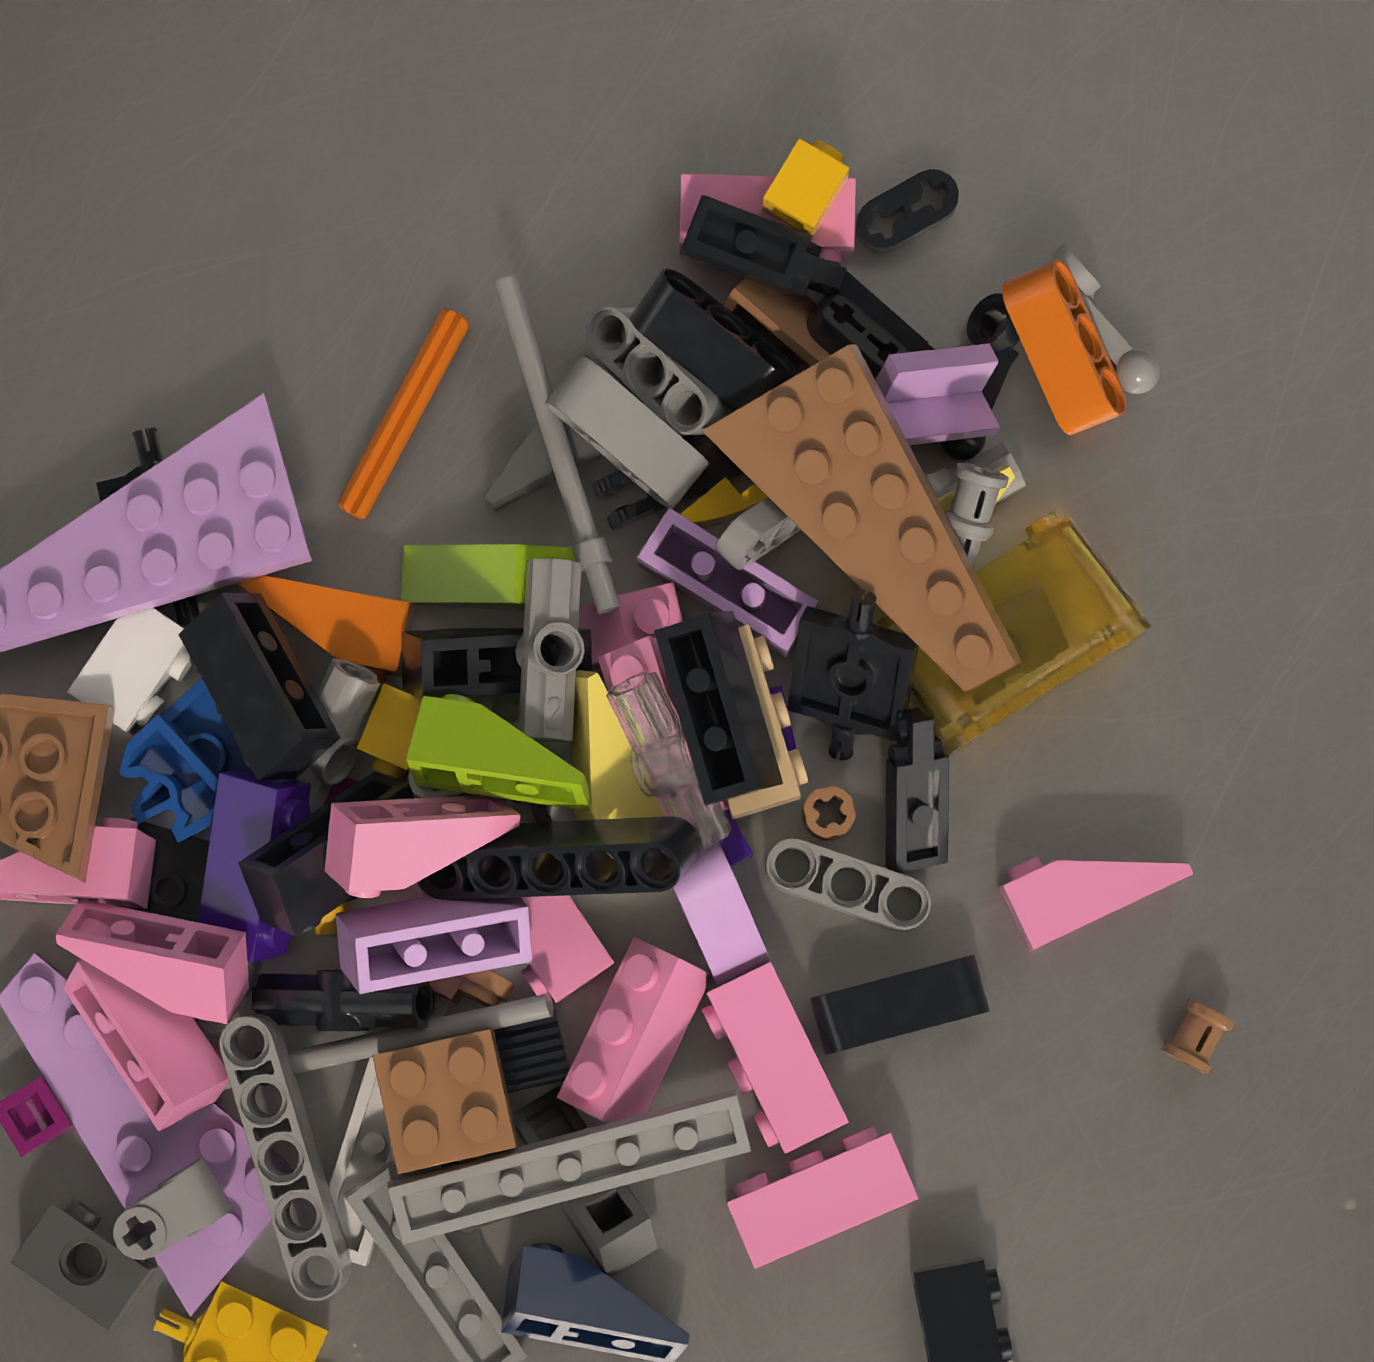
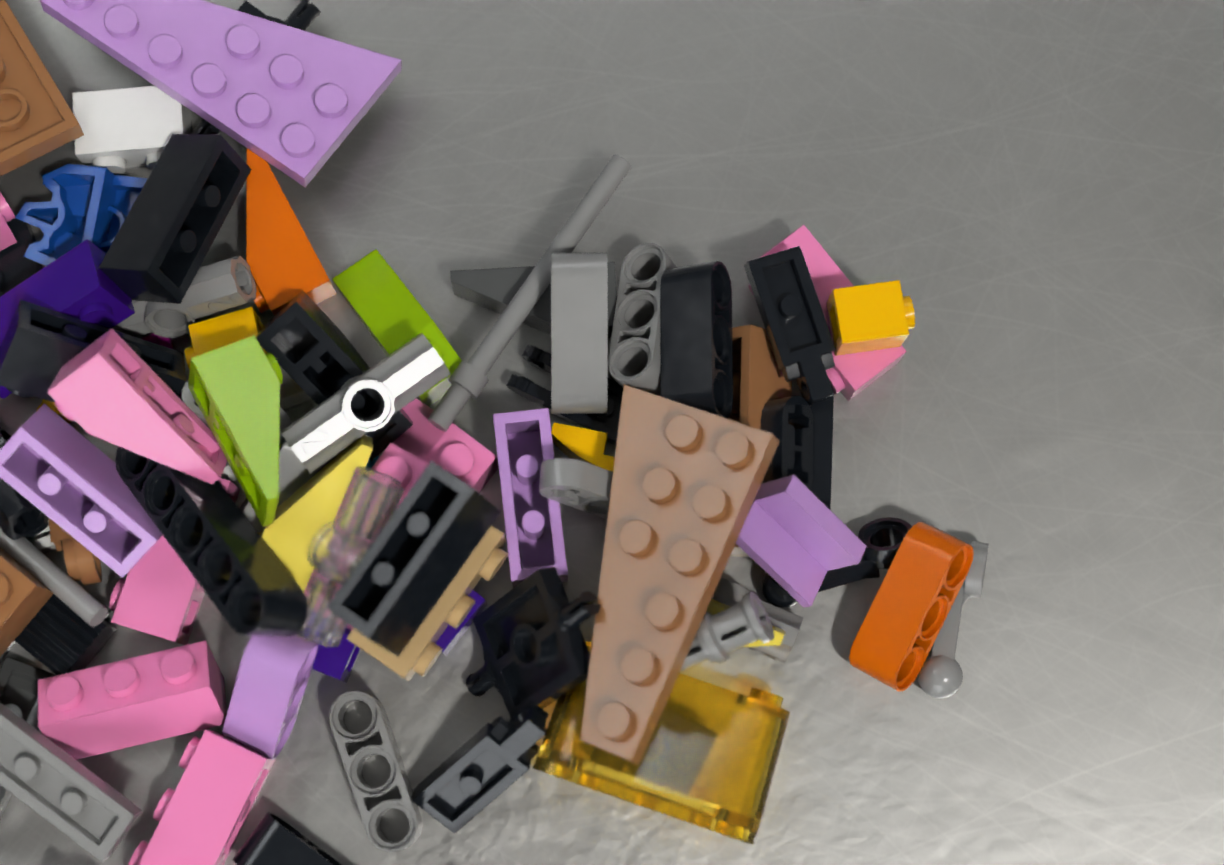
camera: 45 degrees right, 5 degrees down
orange axle [338,308,469,520] -> none
medium nougat bush [802,786,856,841] -> none
black beam [856,169,959,254] -> none

